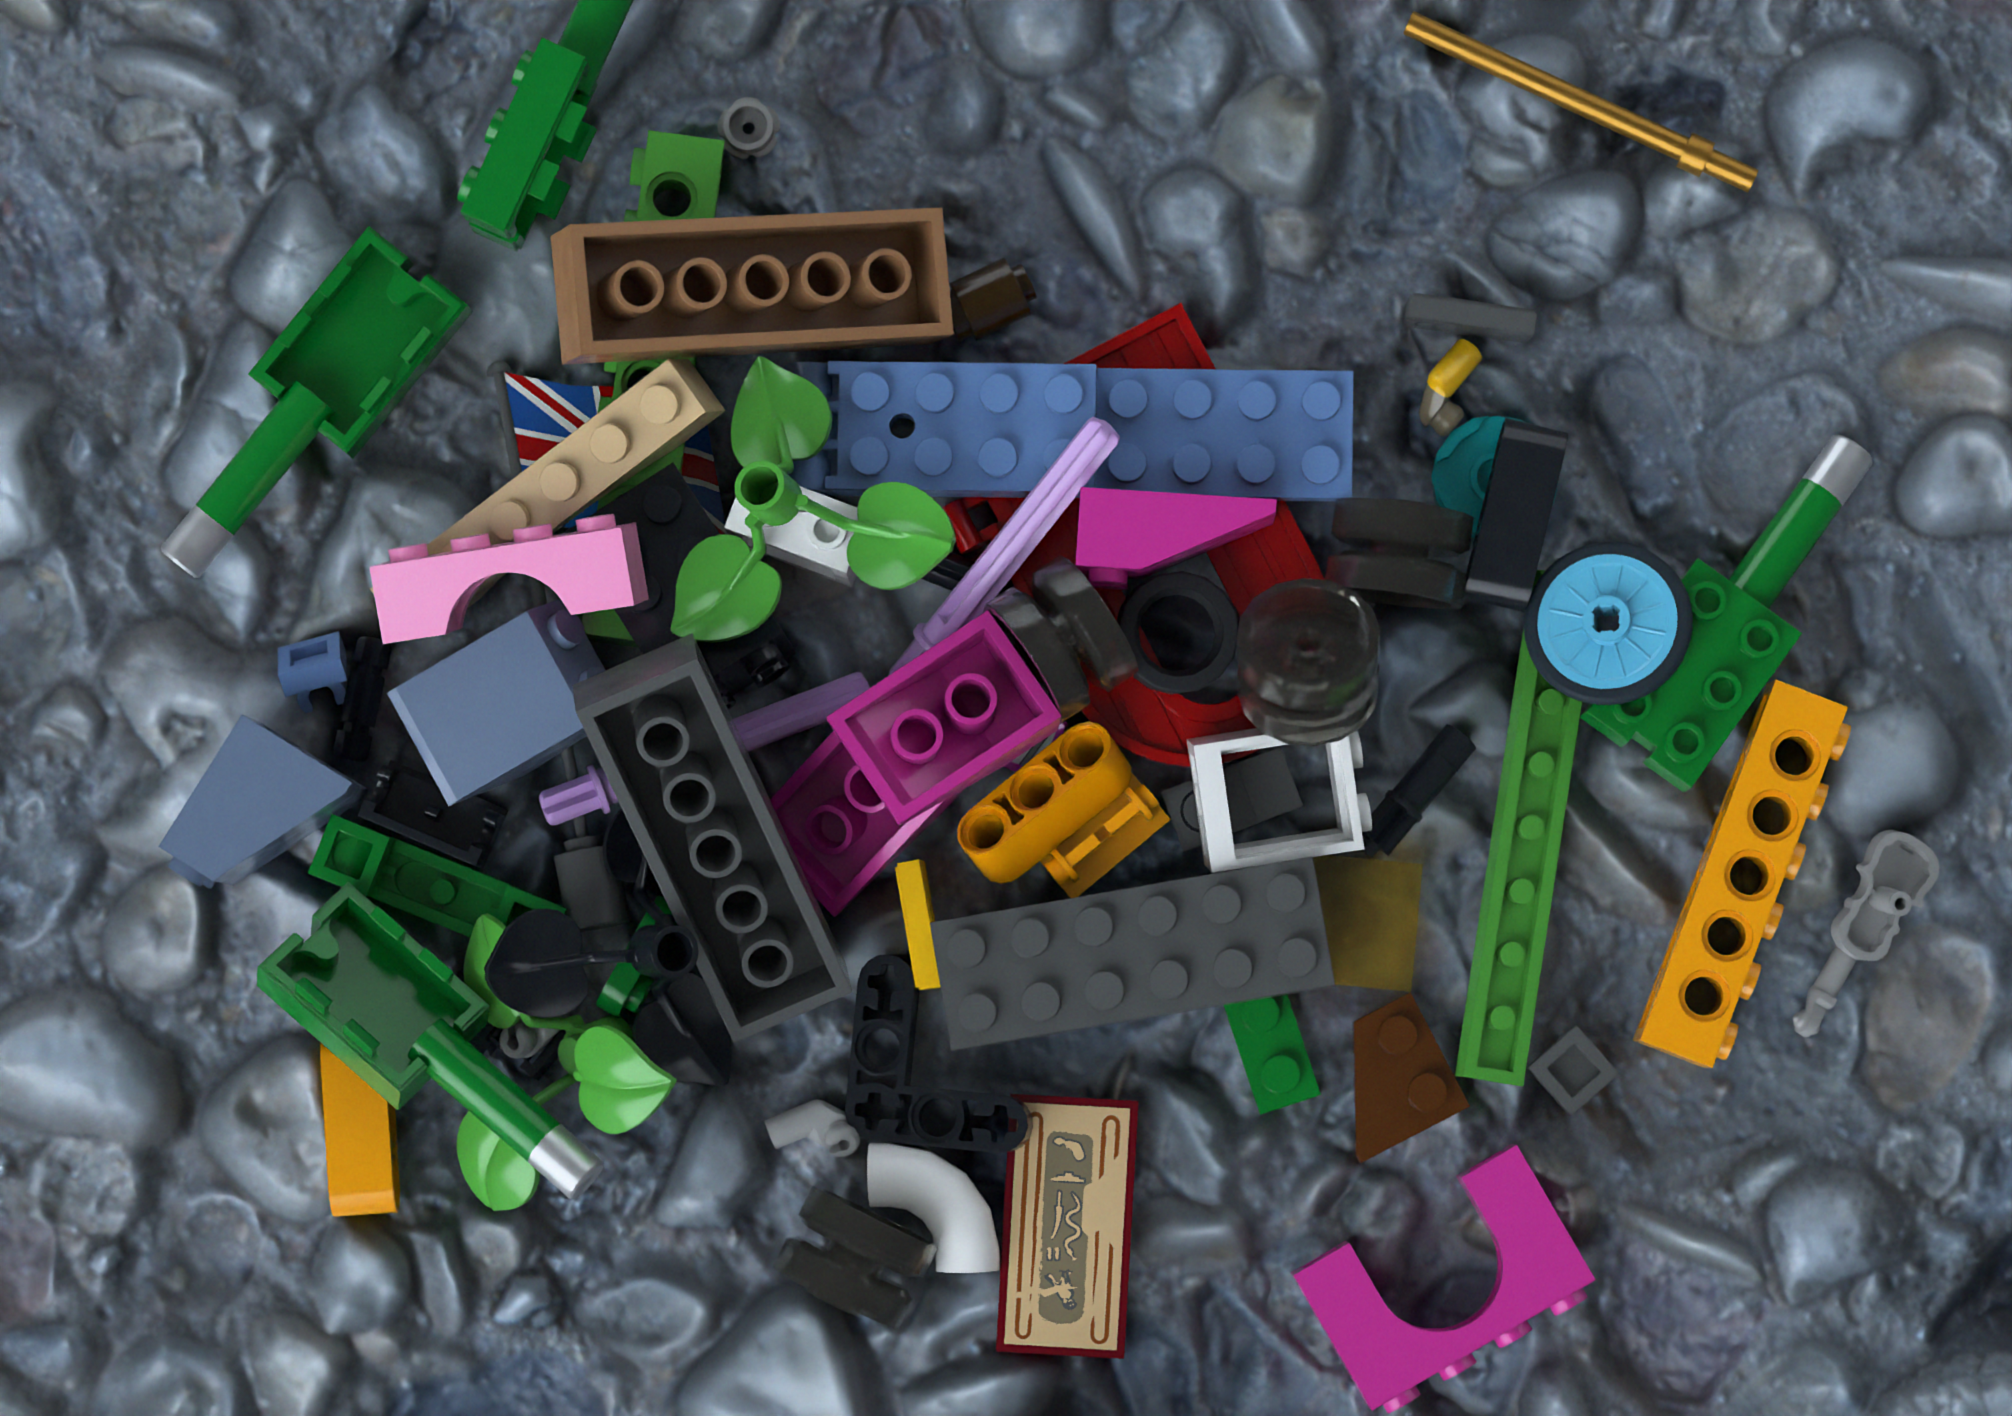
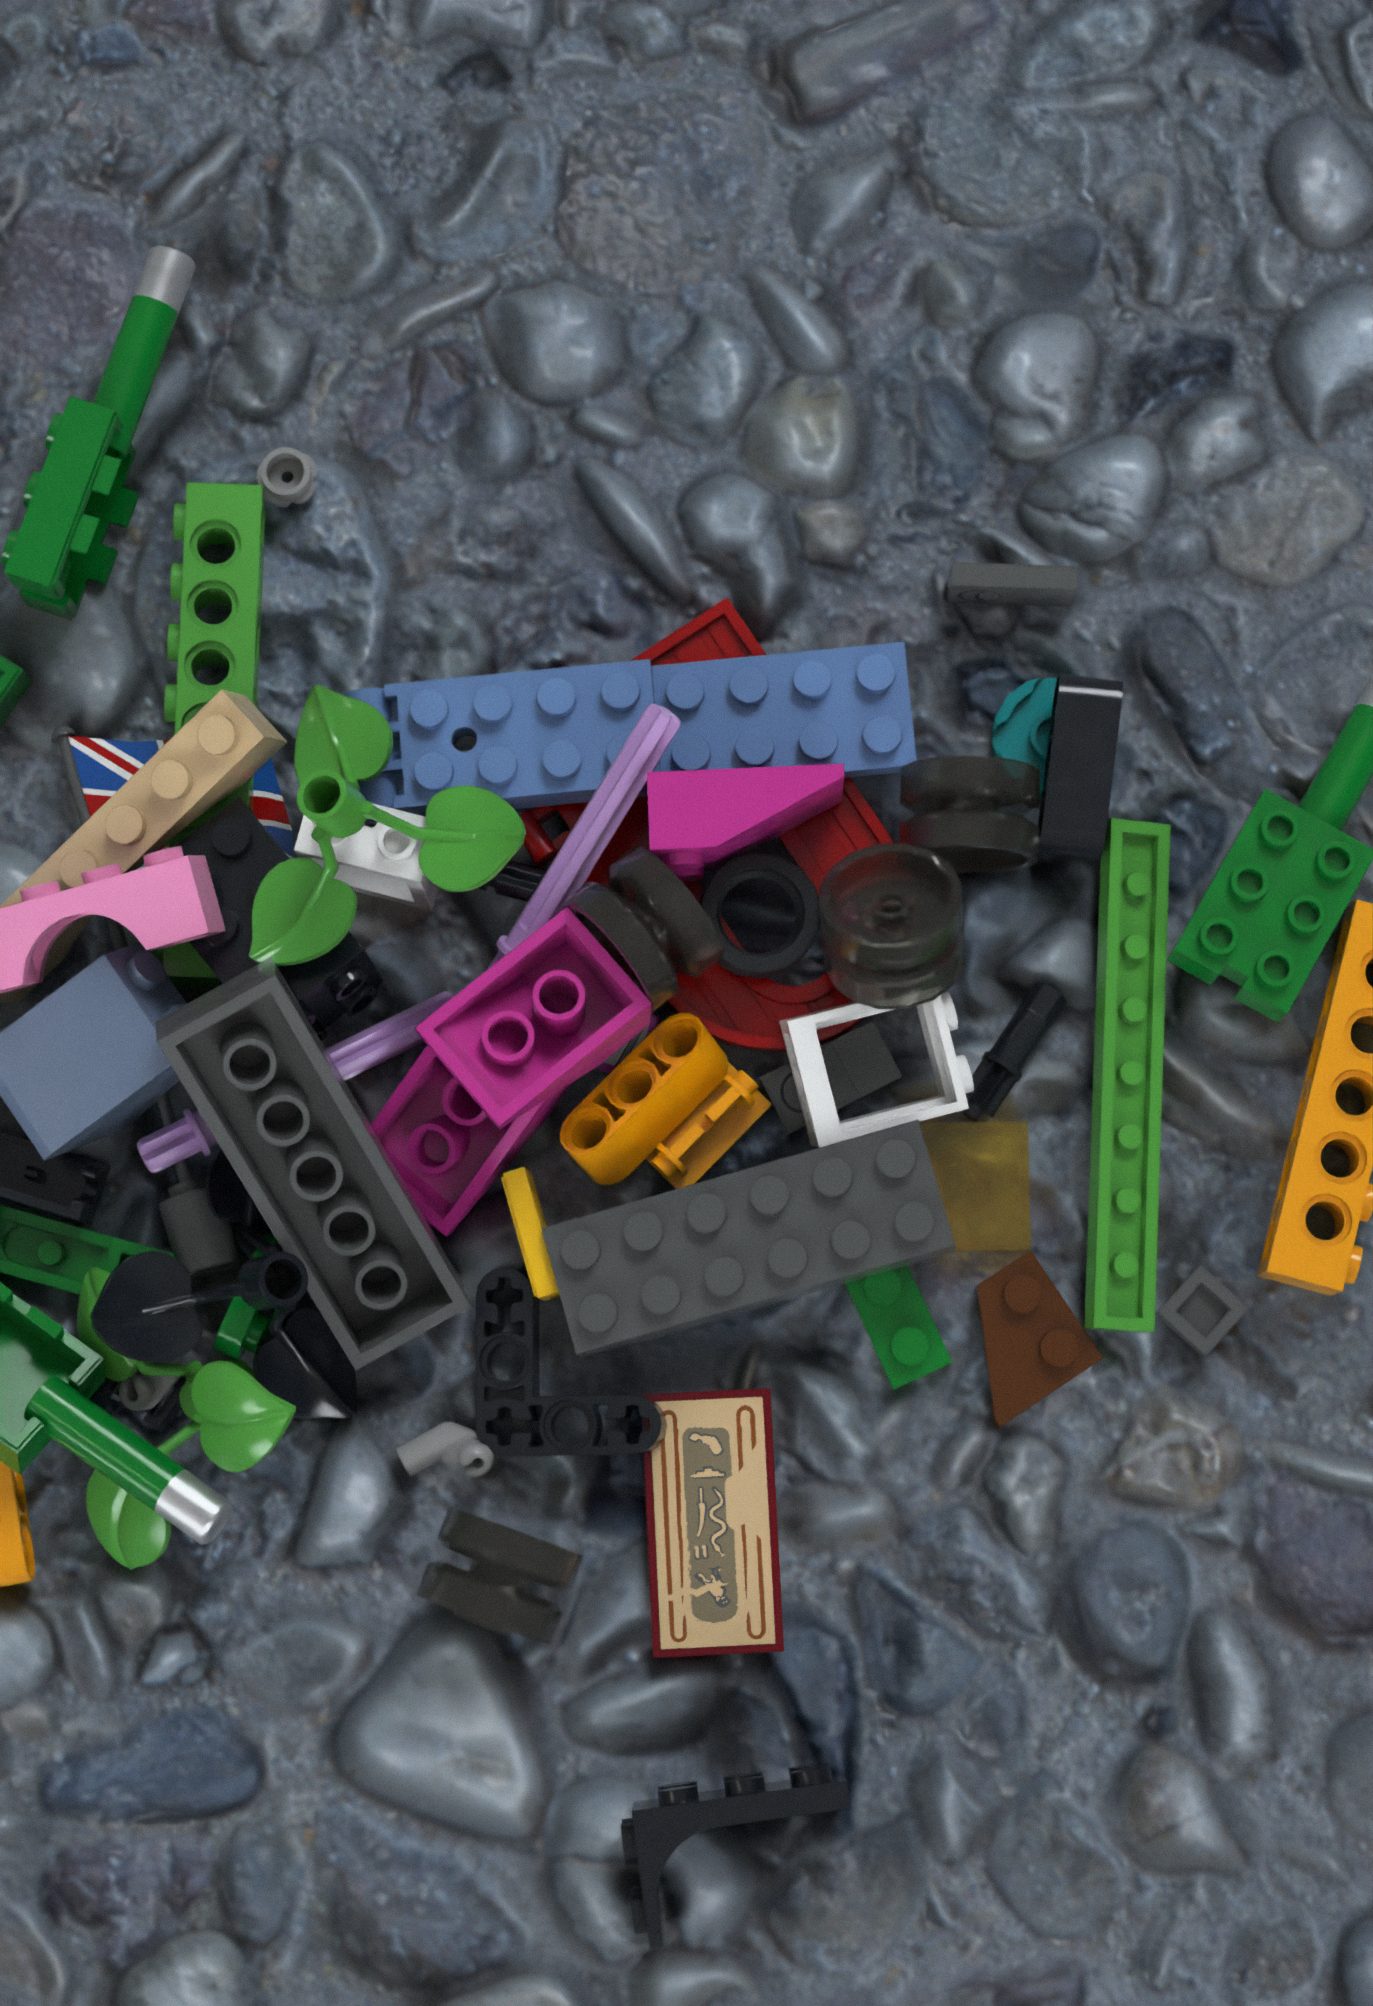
camera: 10 degrees left, 5 degrees down
medium nougat brick [550,207,954,365] -> none
white cylinder [867,1143,1000,1273] -> none
dark brown brick [949,258,1037,342] -> none
dark pink arch [1290,1144,1596,1413] -> none
pearl gold bar [1403,11,1759,193] -> none
arm [1418,339,1482,436] -> none
medium azure wheel [1524,542,1693,705] -> none

